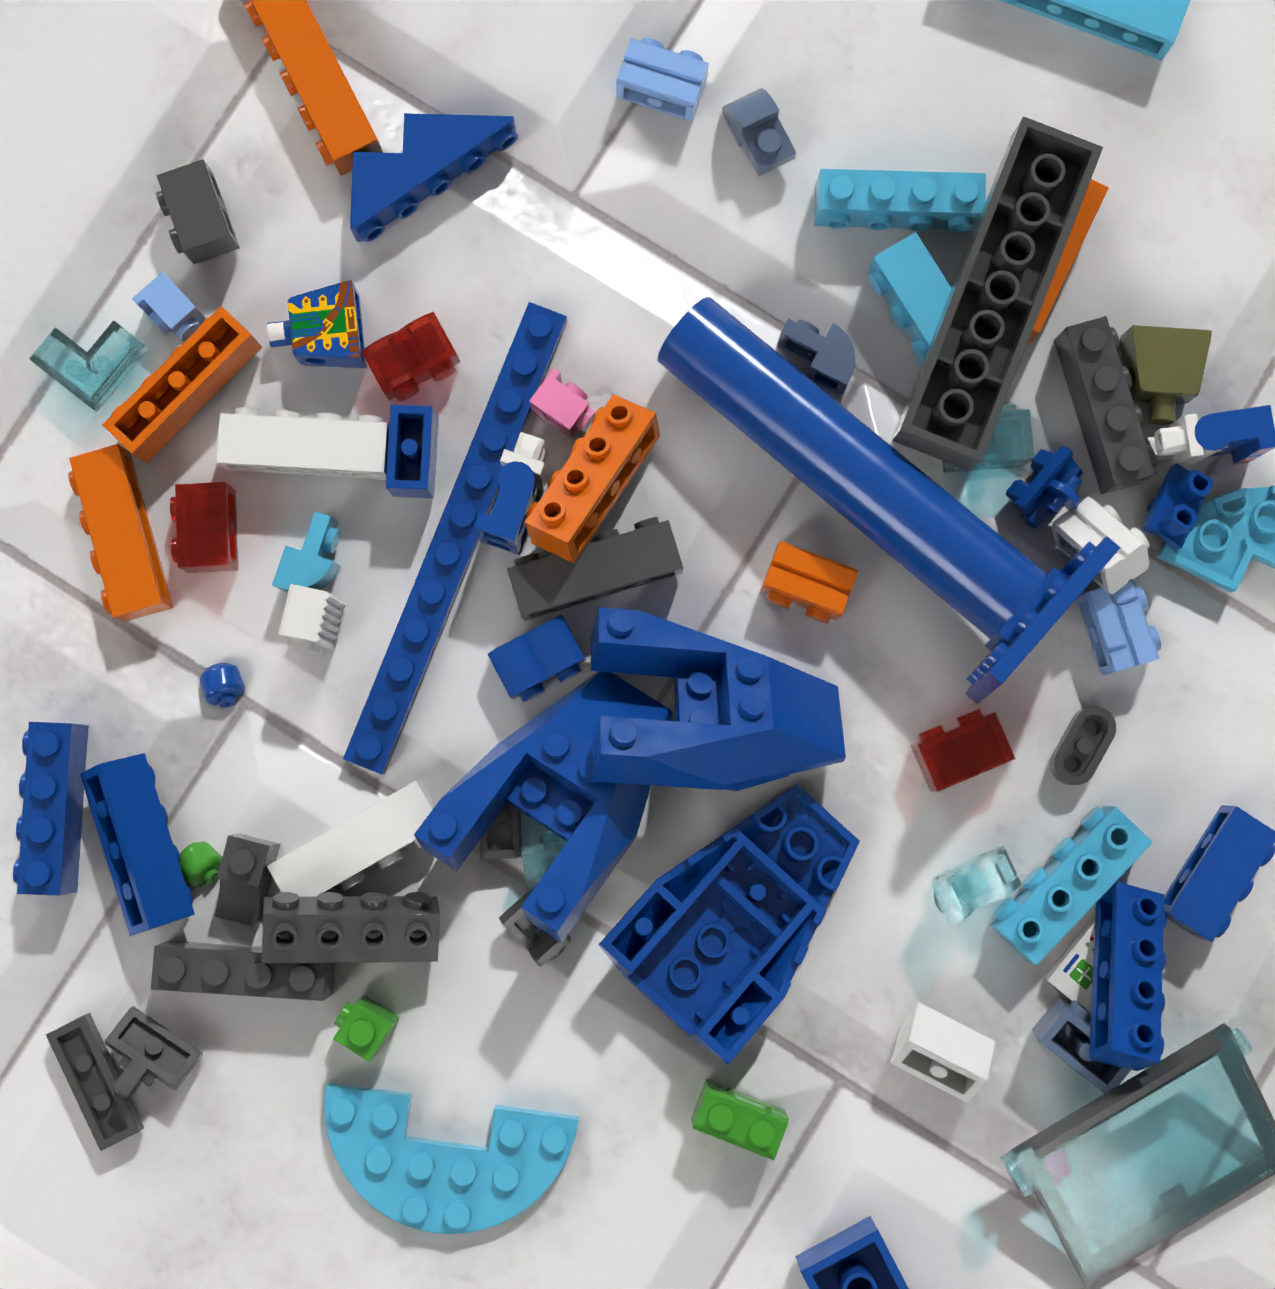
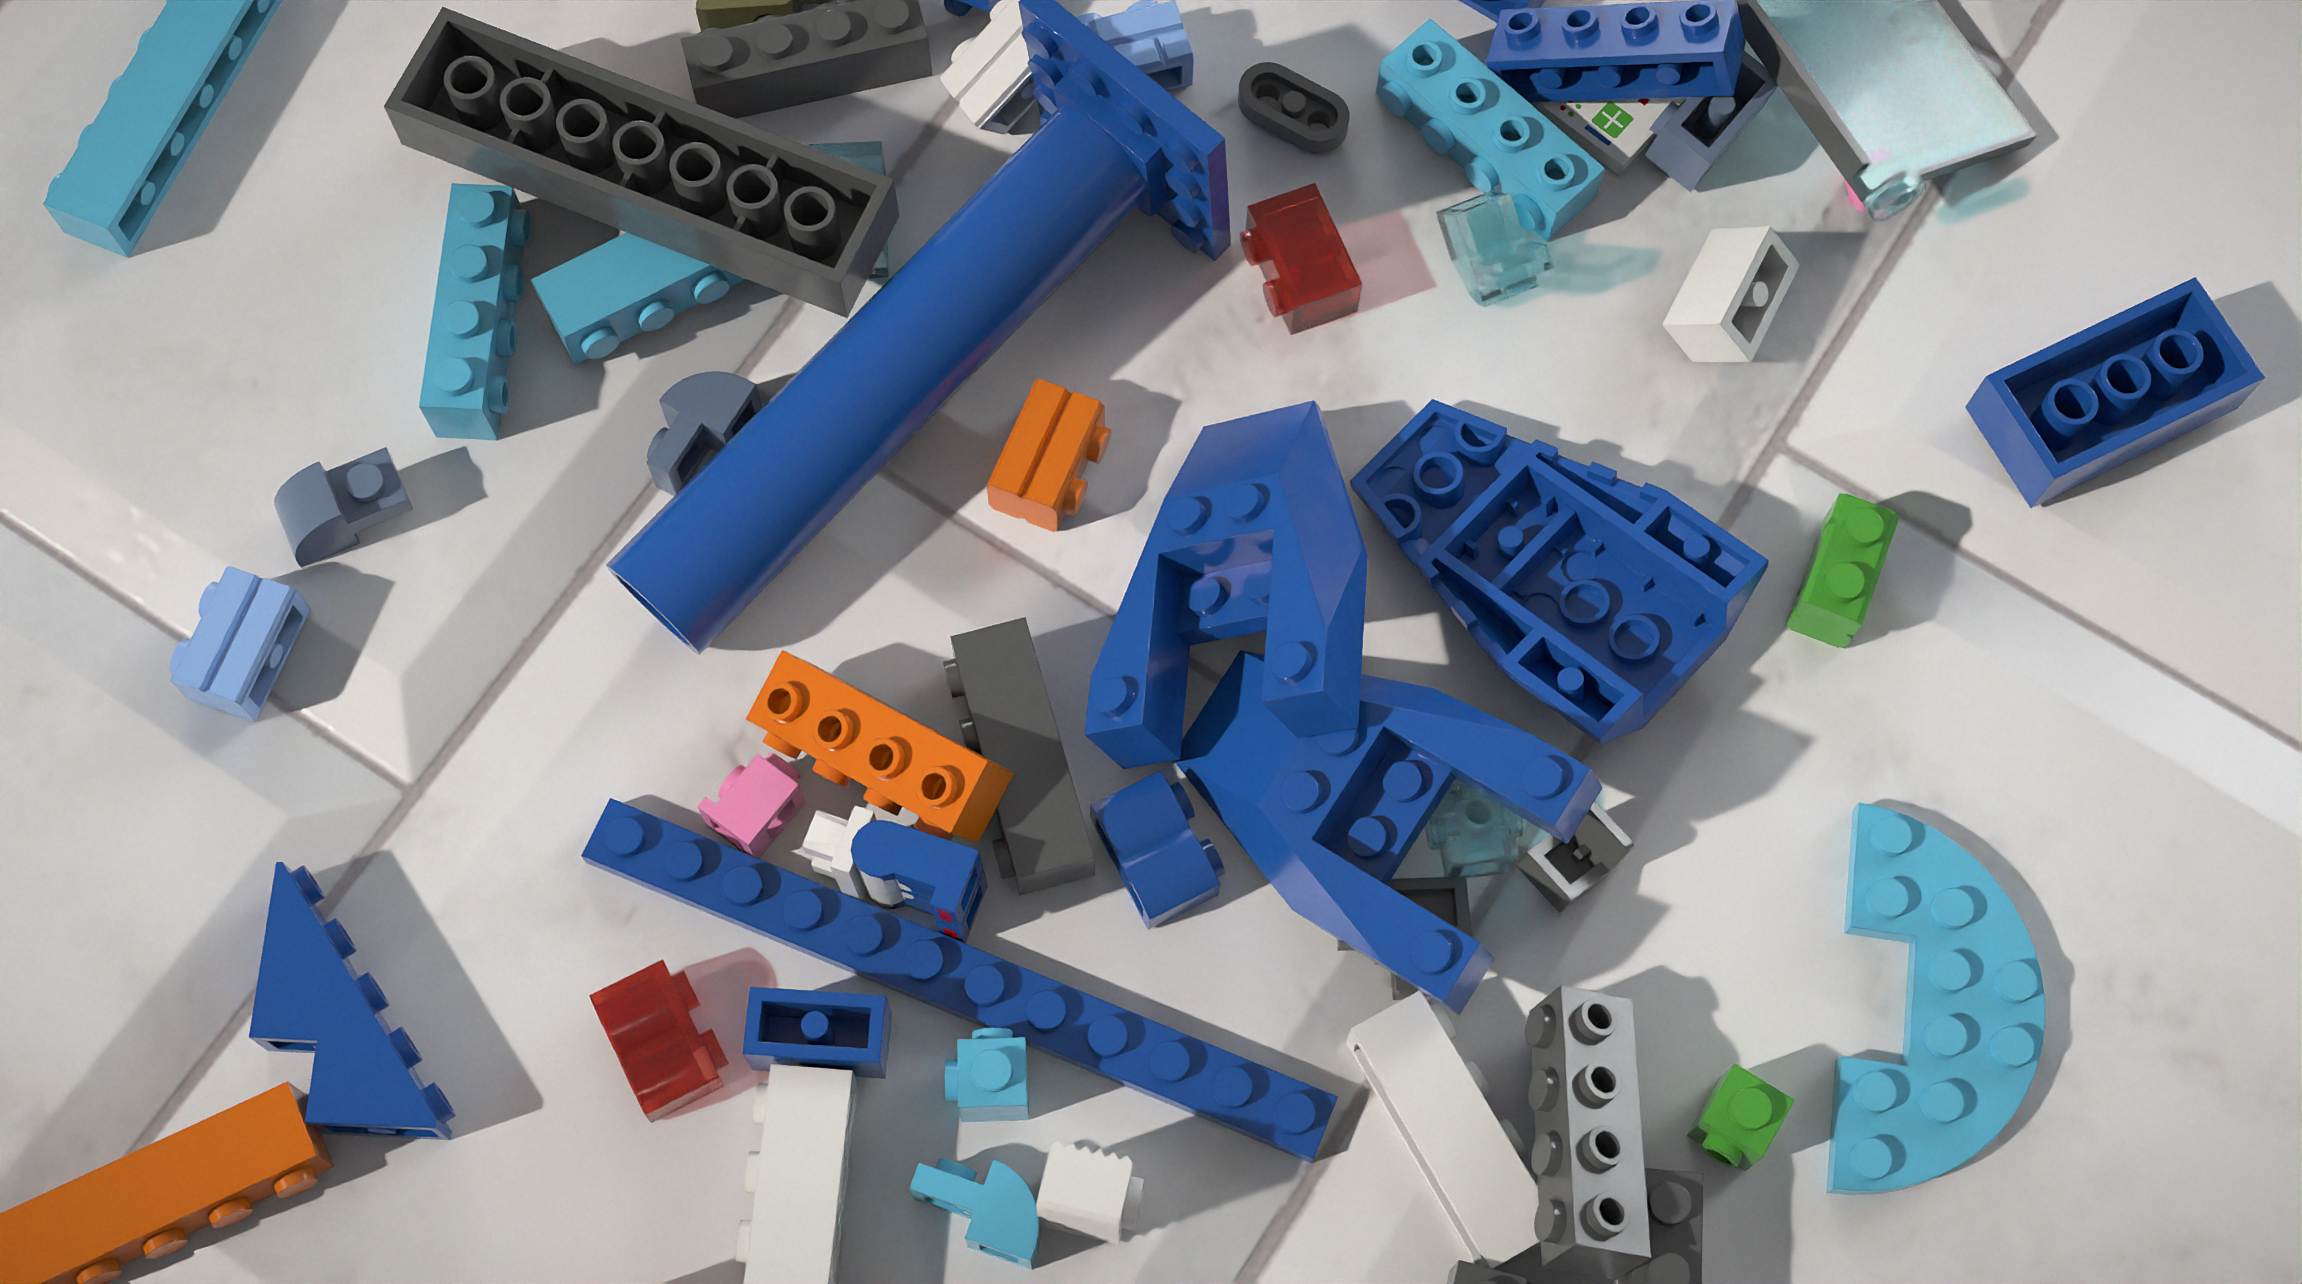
camera: 90 degrees left, 15 degrees down
torso [267,280,367,368] -> none
blue hips [1006,446,1083,529] -> none
none -> medium azure brick [944,1028,1029,1122]

